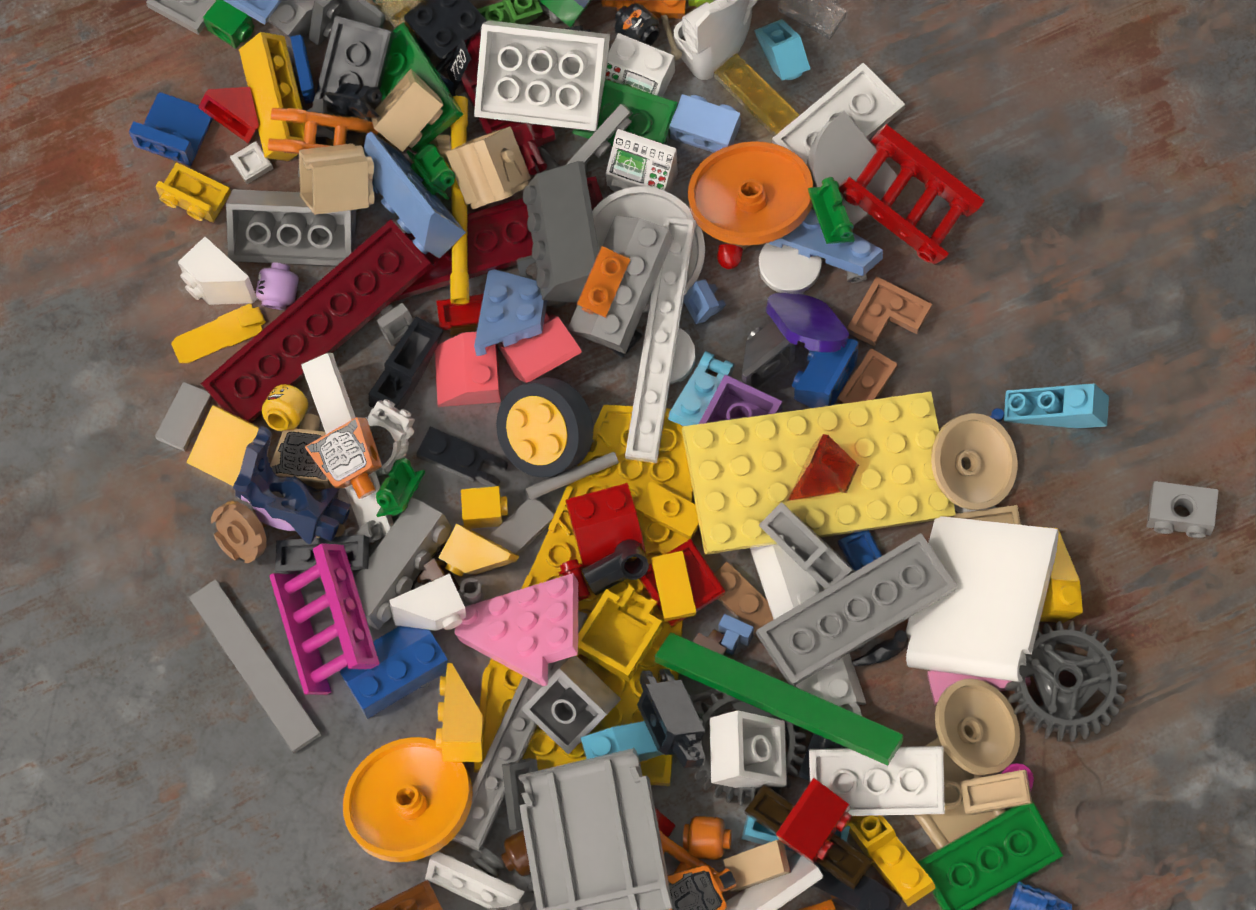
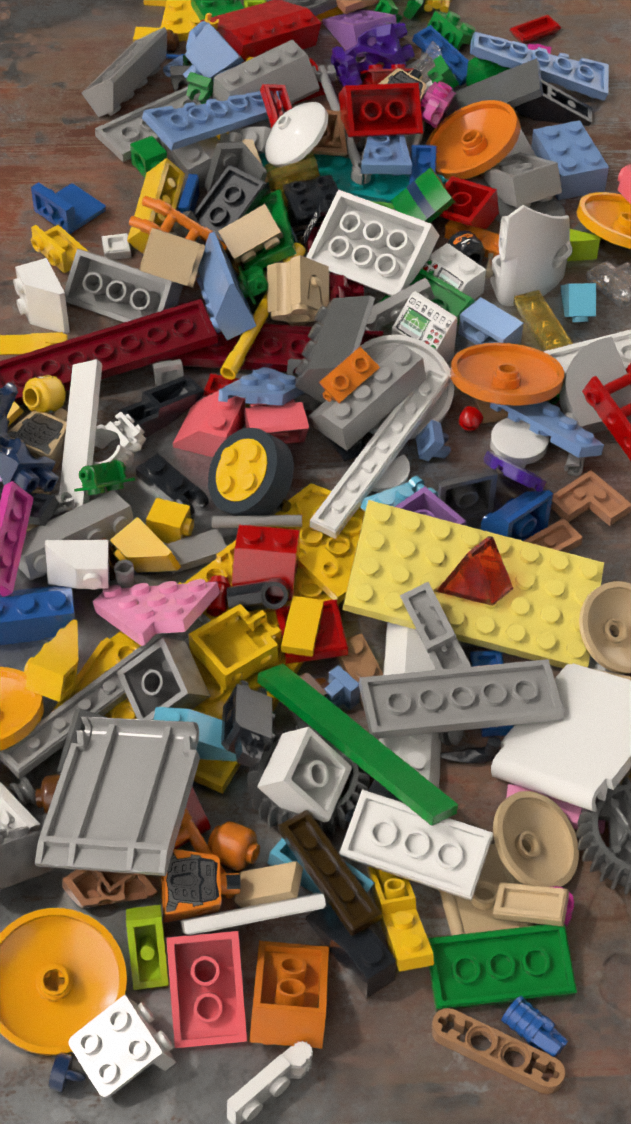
camera: 15 degrees right, 20 degrees down
red slope [198,87,259,143] -> none
lavender head [256,263,299,310] -> none
torso [305,417,382,499] -> none
black hinge [324,82,382,119] -> none
red slope [776,778,852,863] -> none
green hinge [808,177,855,244] -> none

